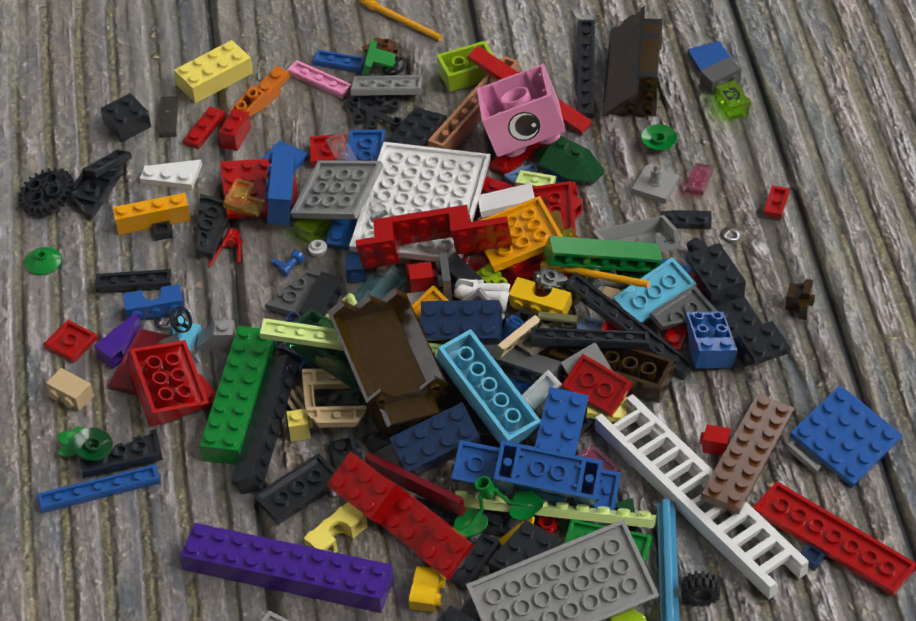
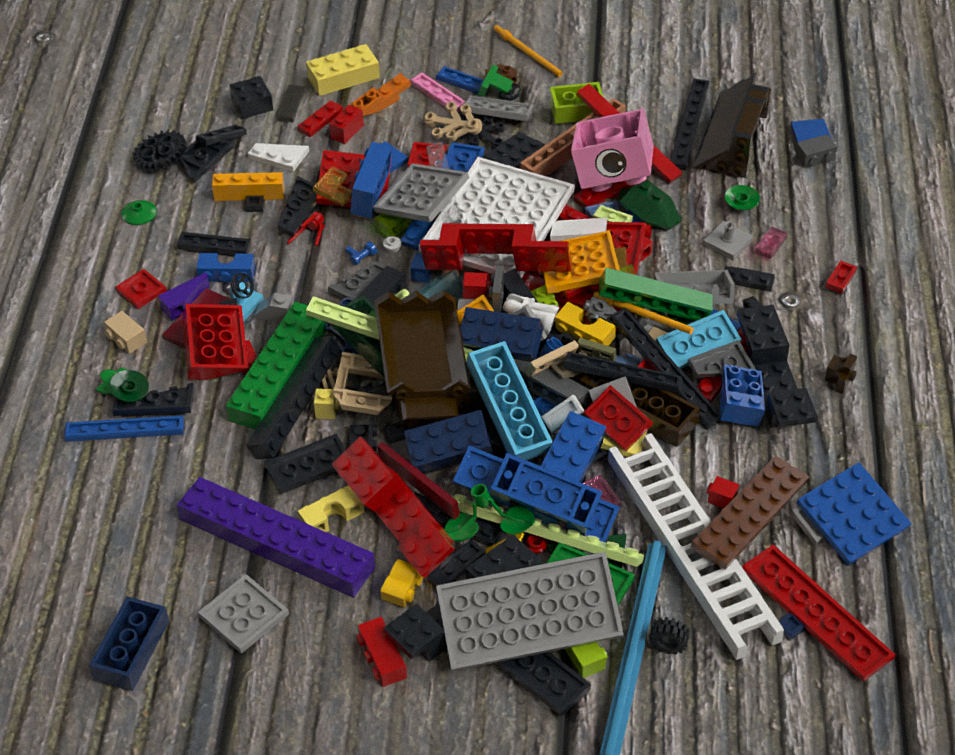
camera: 10 degrees right, 0 degrees up
clear neon green brick [715,80,751,121] -> none
none -> tan plant [424,101,482,141]

